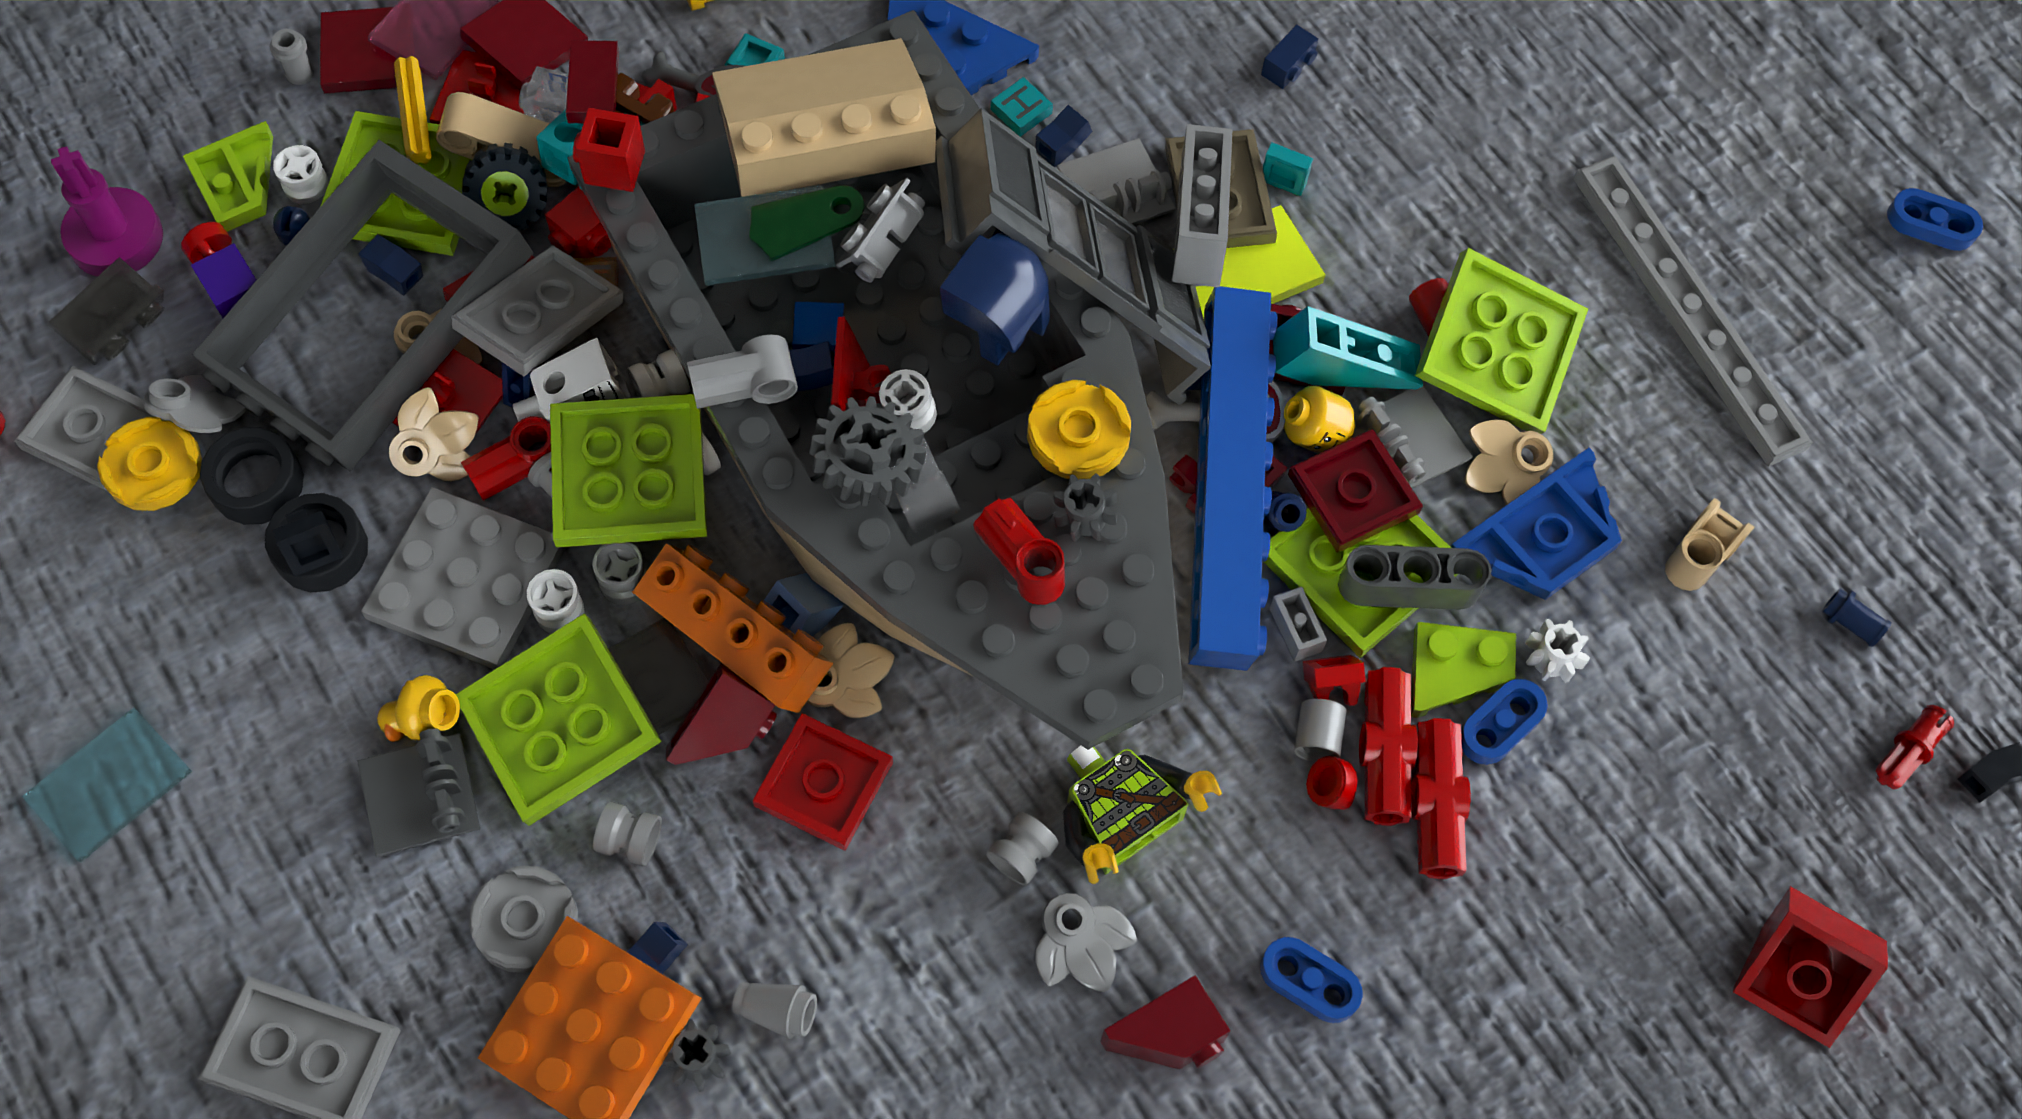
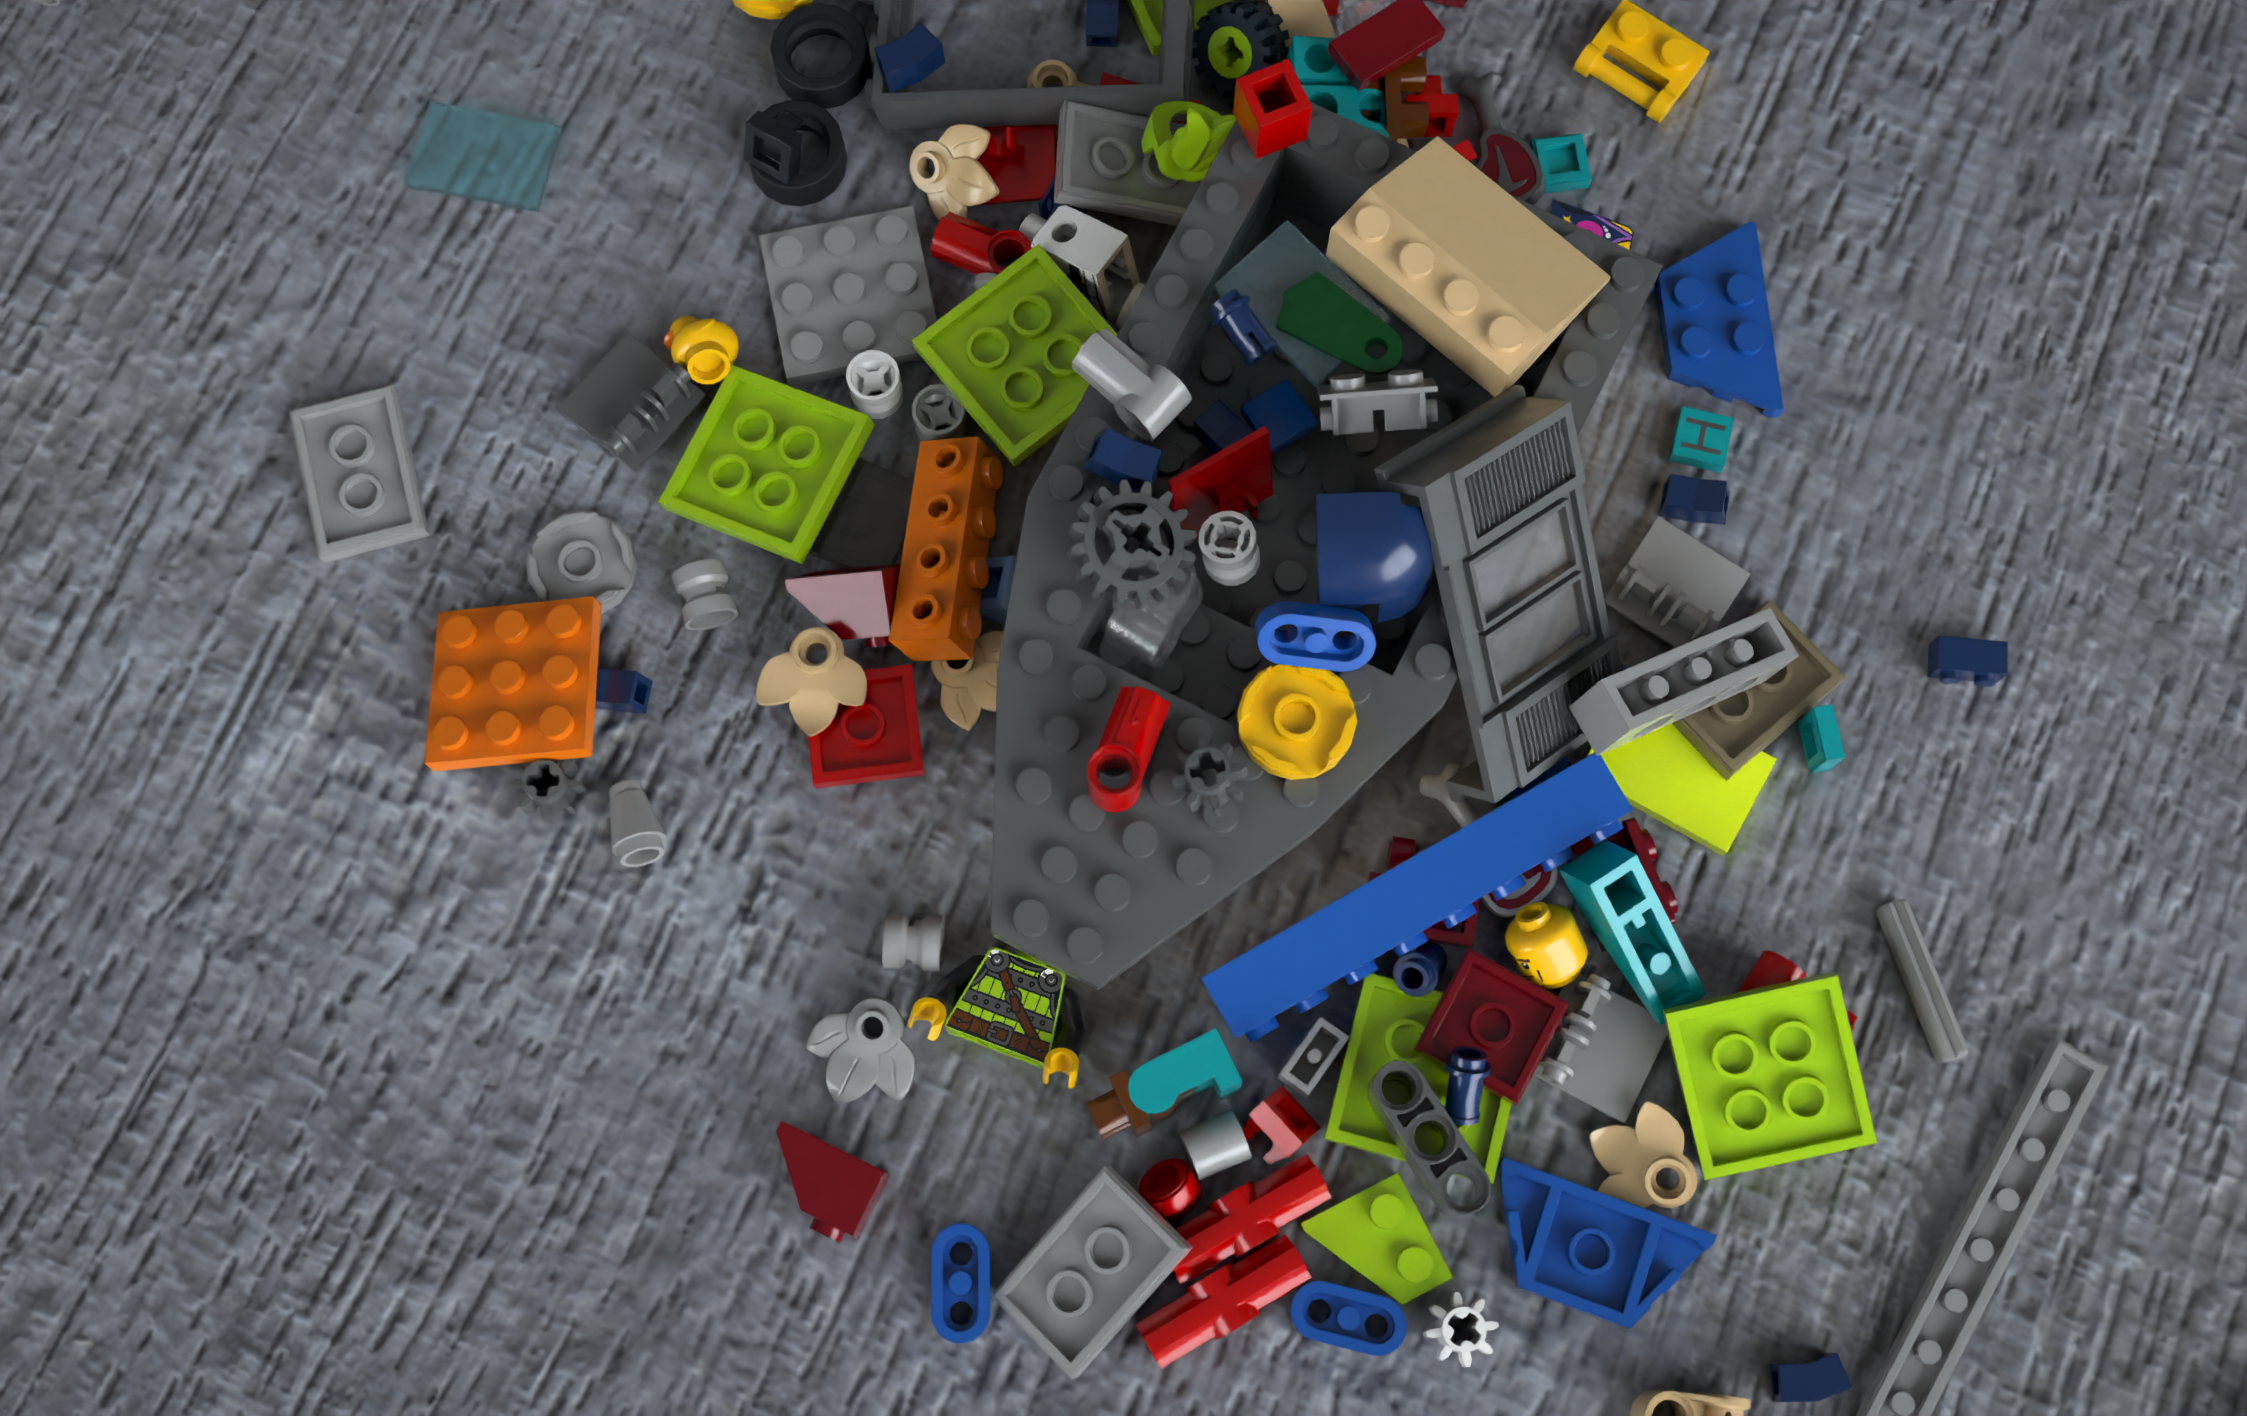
camera: 60 degrees right, 10 degrees up
none -> tan plate [756,627,867,736]
none -> dark blue piece [874,23,945,93]
none -> light grey tile [991,1166,1193,1379]
none -> dark blue piece [1083,427,1162,491]
none -> teal hips [1086,1028,1242,1140]
none -> lime hair [1141,101,1236,182]
none -> dark blue pin [1209,289,1278,366]
none -> blue plate [1255,601,1376,672]
none -> dark blue pin [1444,1046,1491,1125]
none -> dark blue piece [1769,1352,1852,1402]
none -> light grey axle [1876,899,1968,1063]

